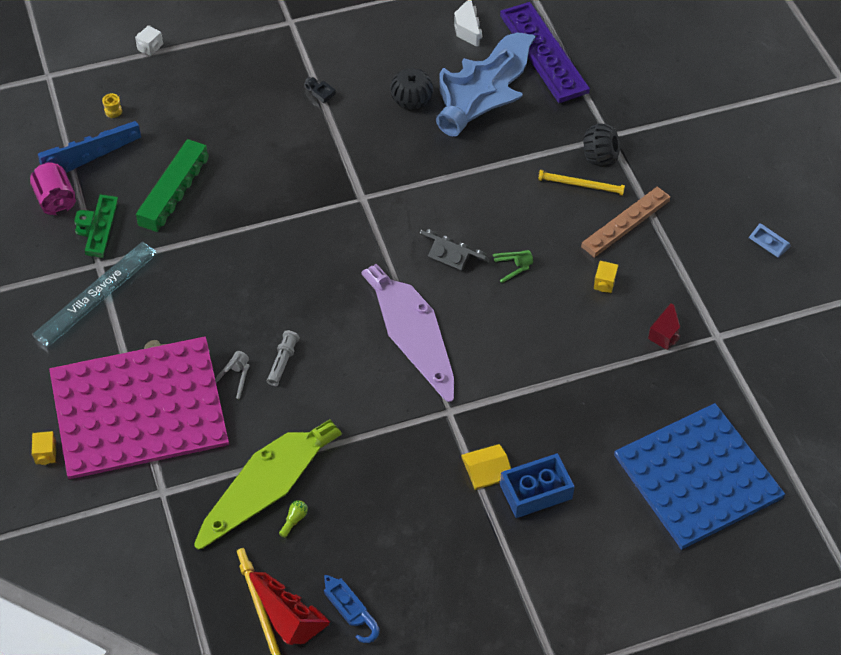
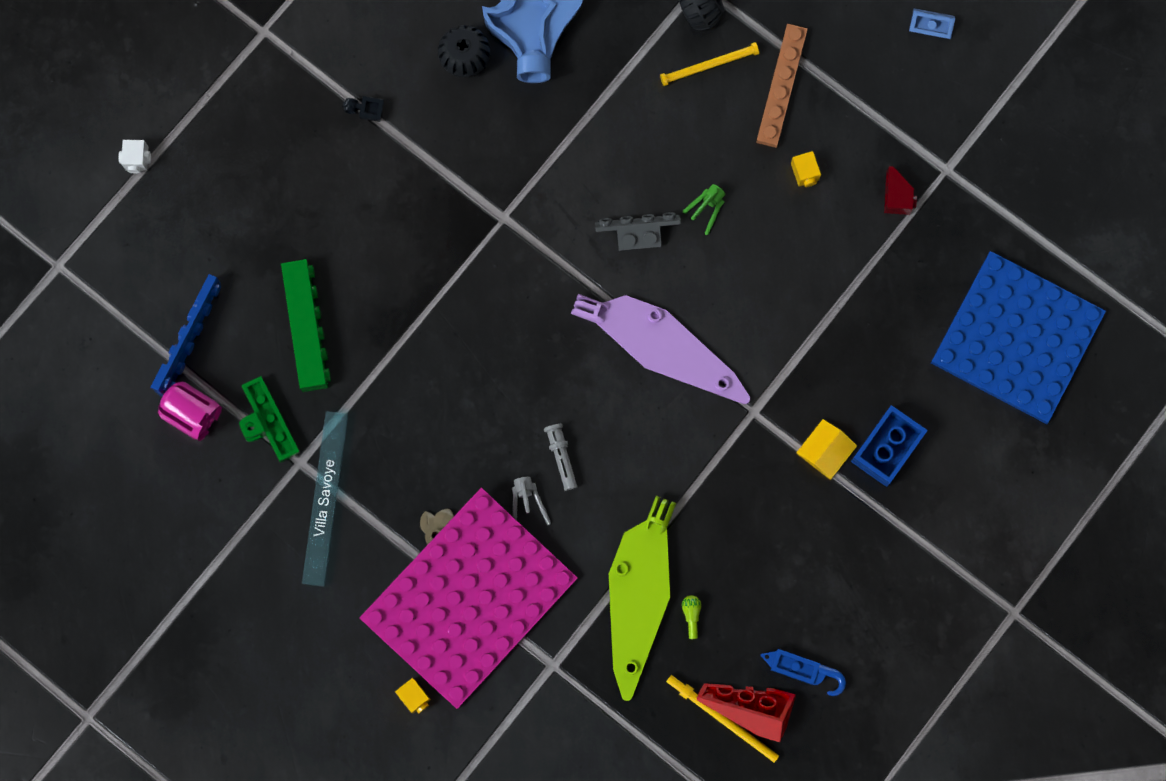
camera: 30 degrees left, 25 degrees up
yellow wheel [102,94,122,118] -> none

